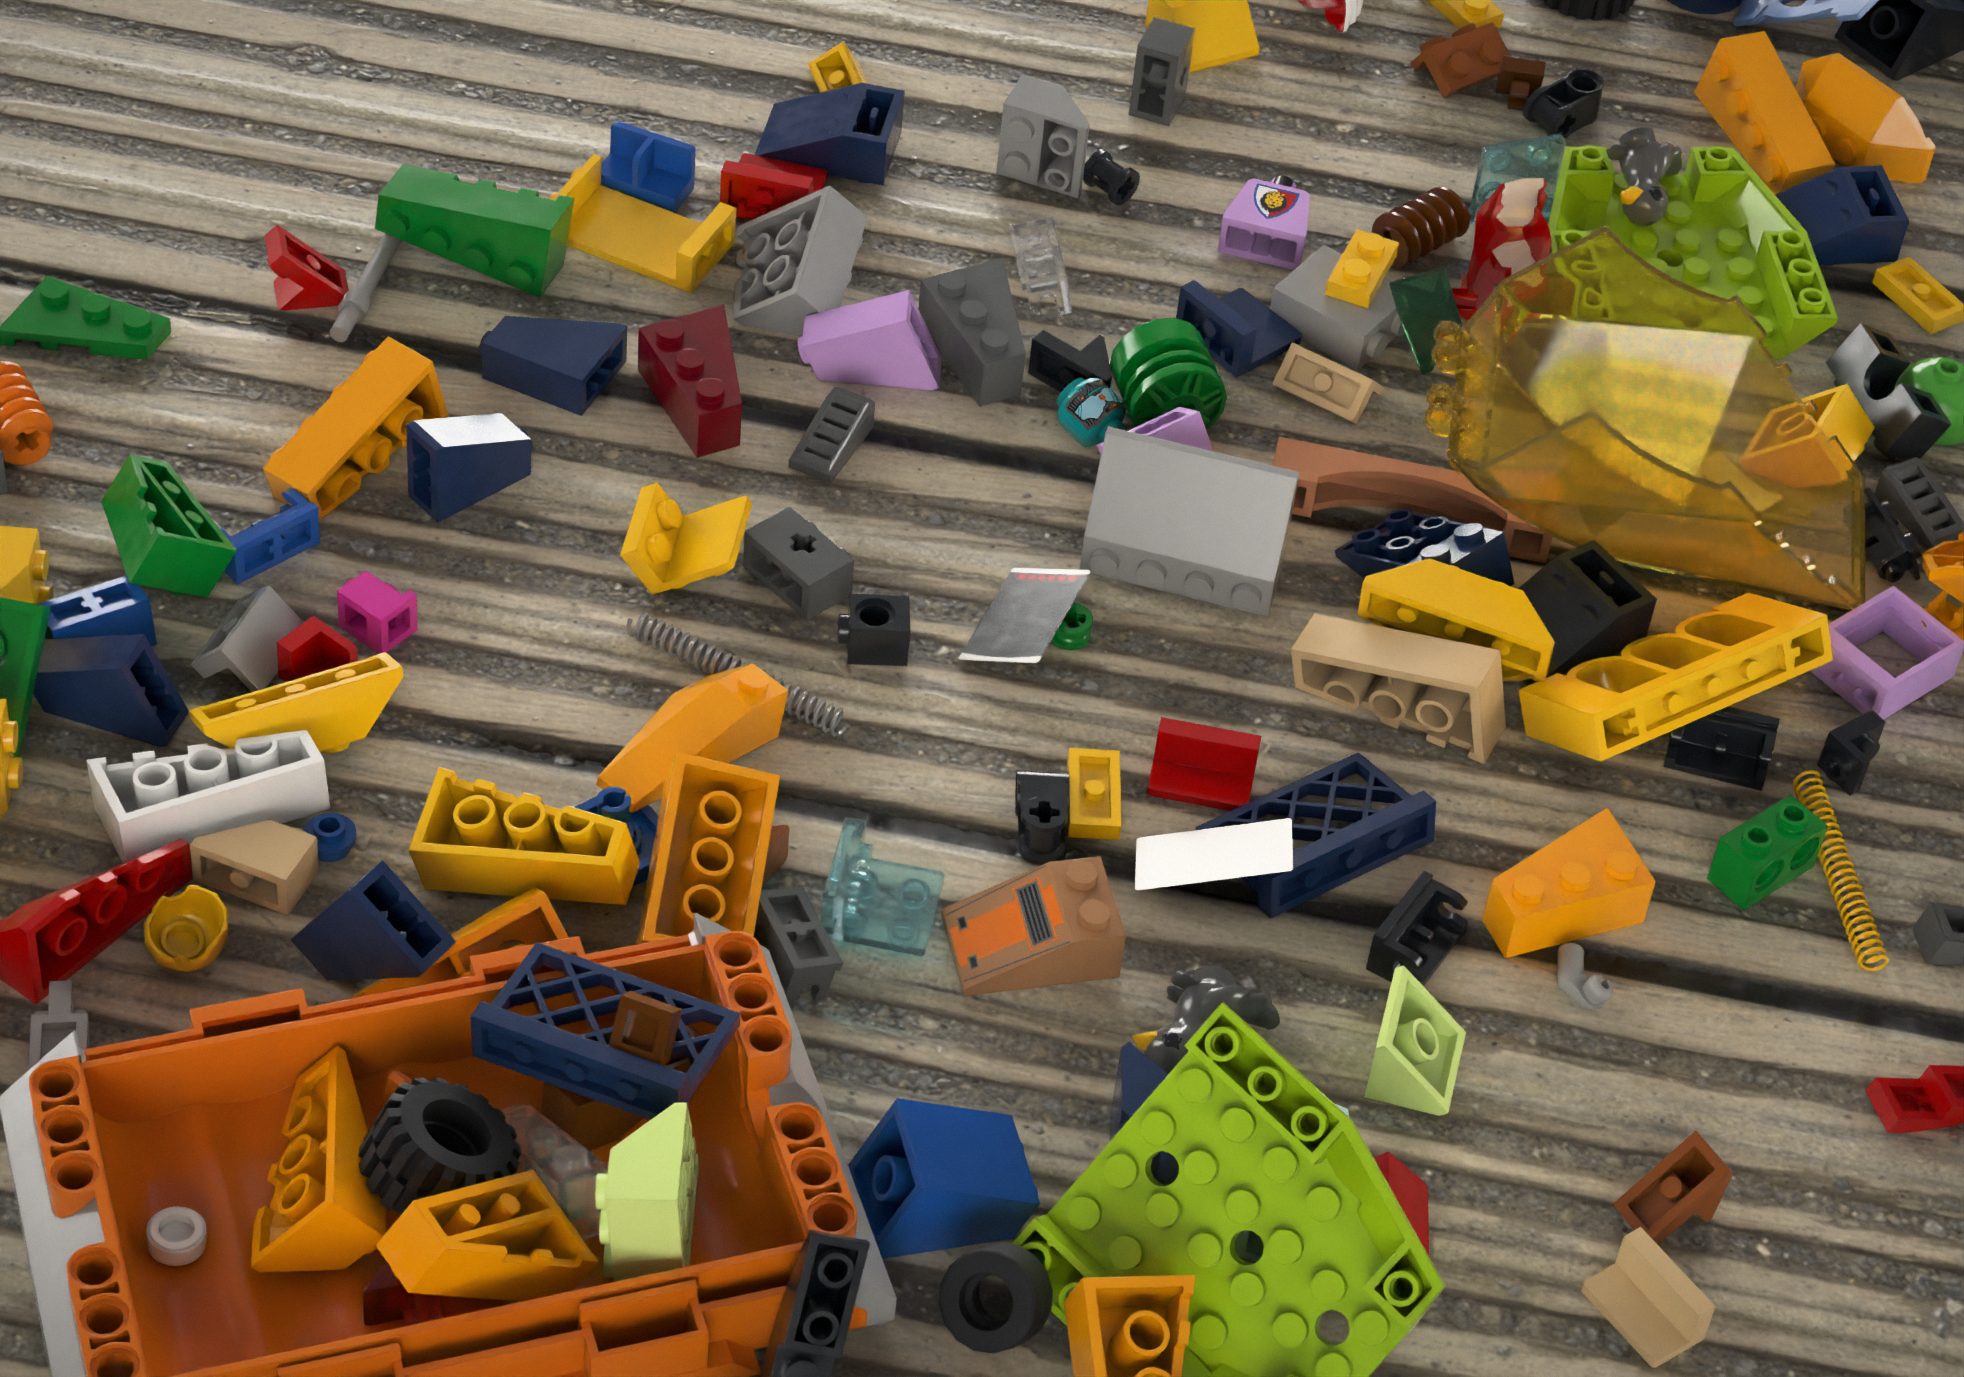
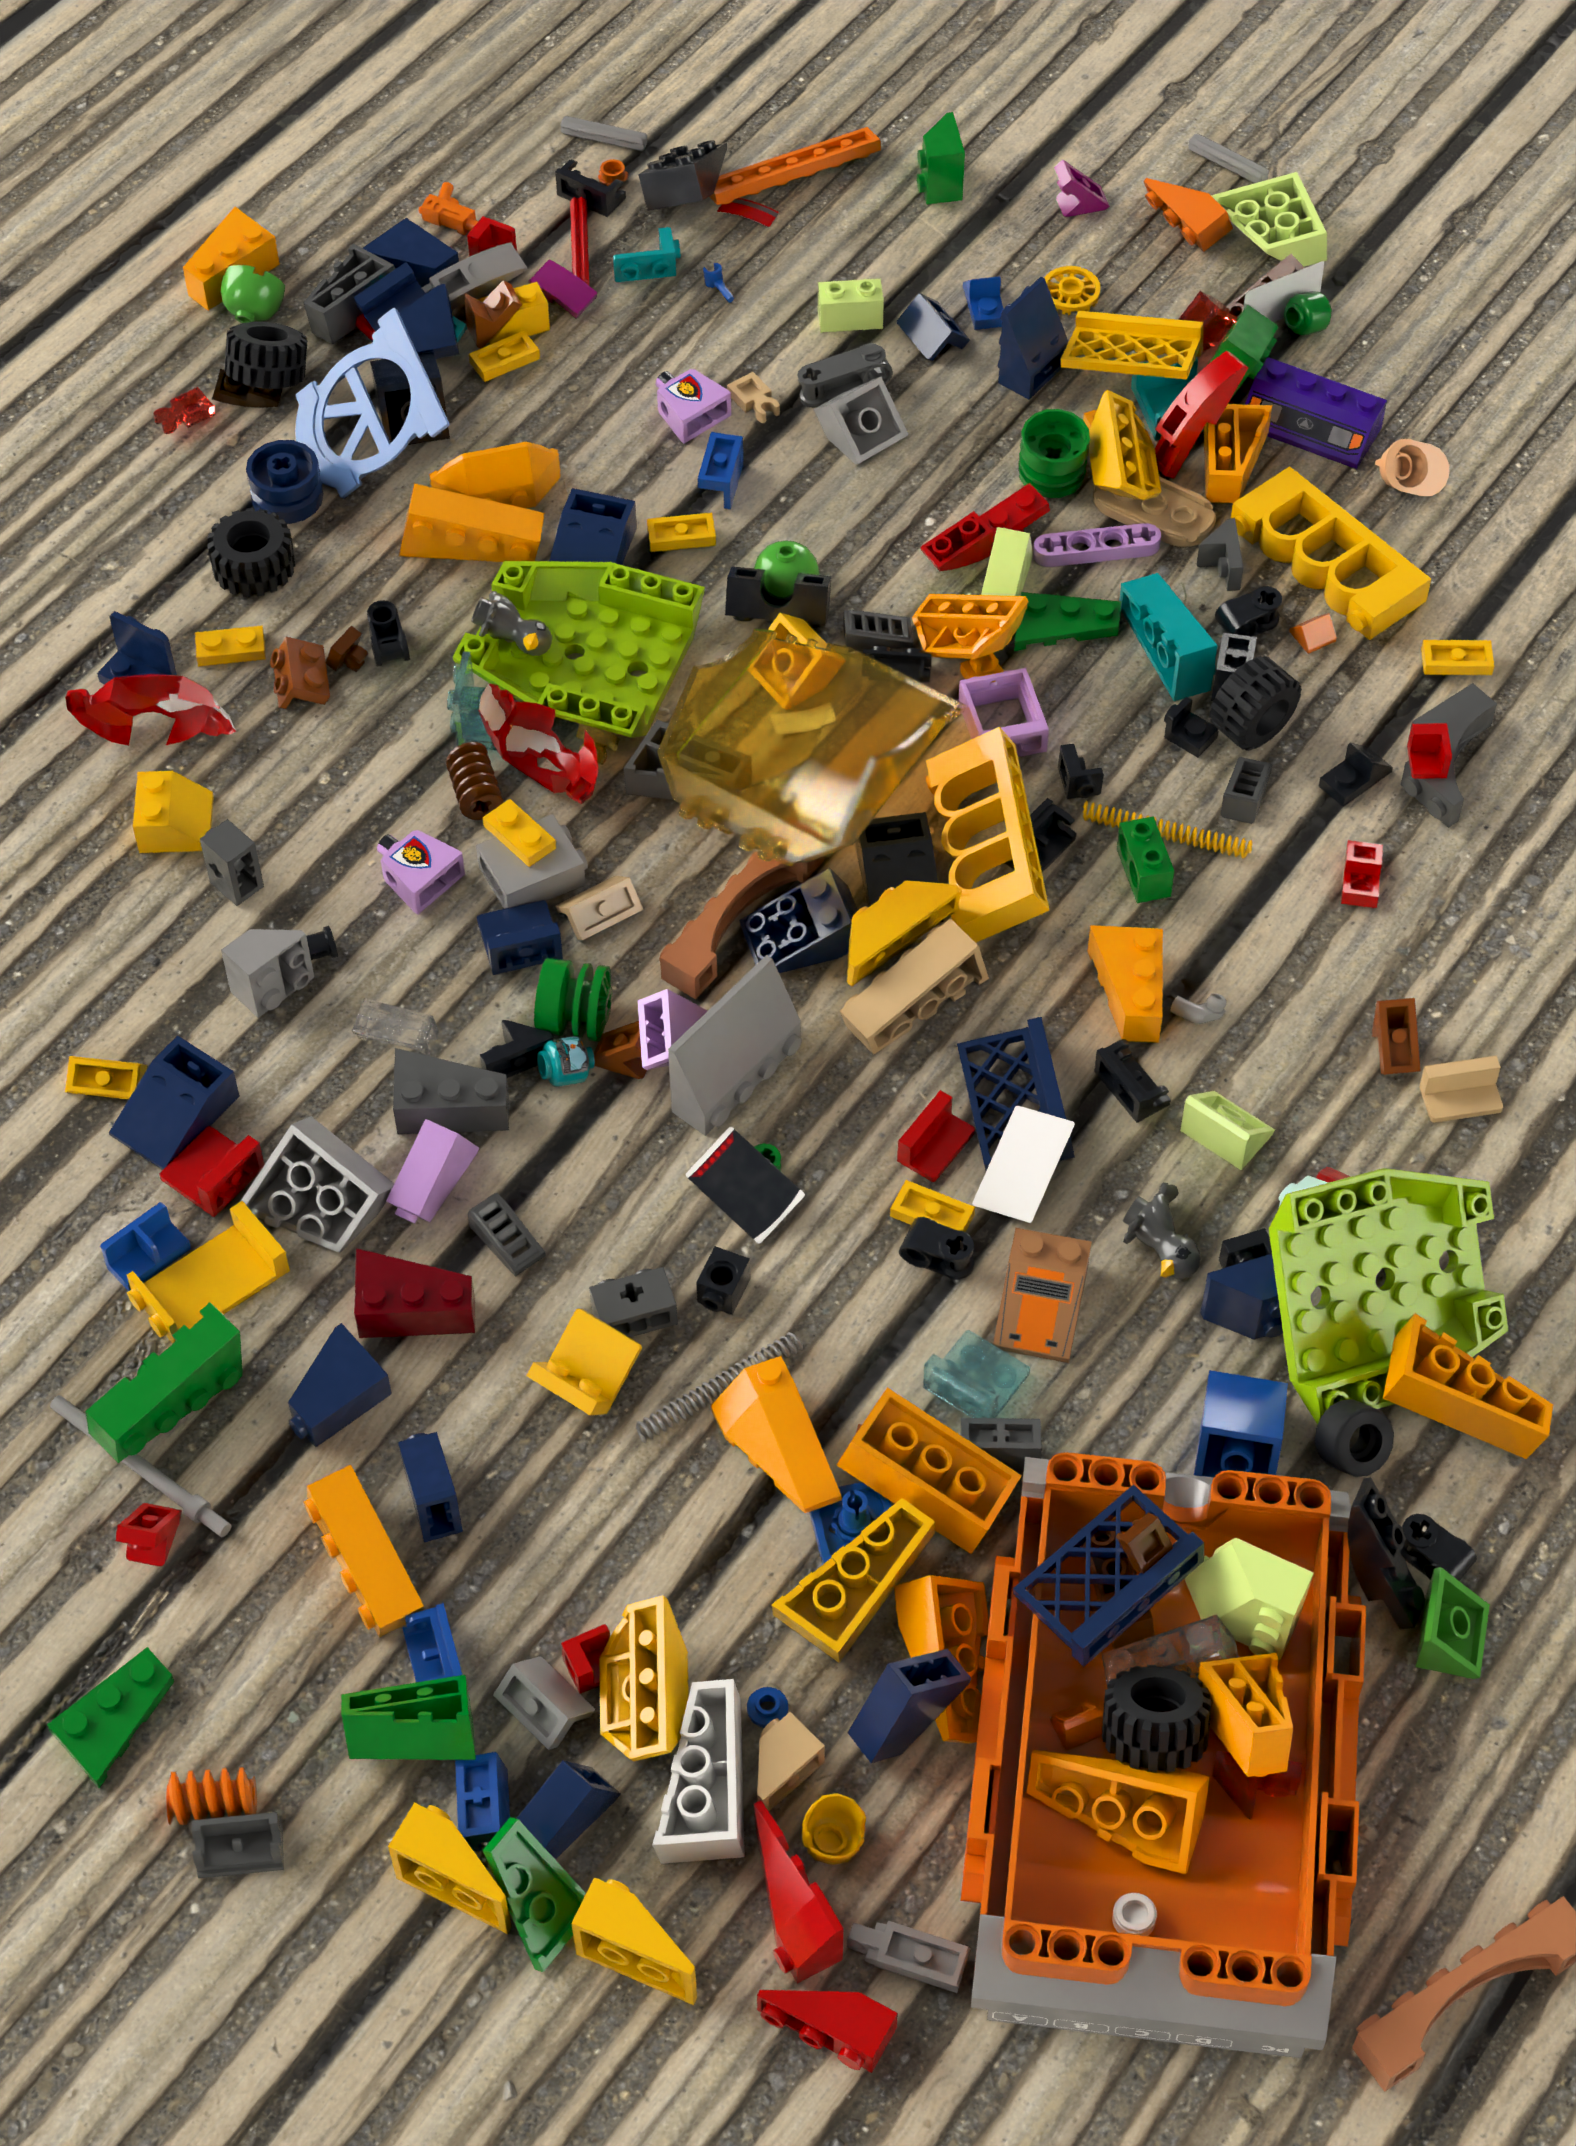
camera: 60 degrees left, 10 degrees up
dark pink brick [337,571,418,654] -> none
clear green slope [1389,266,1463,375] -> none

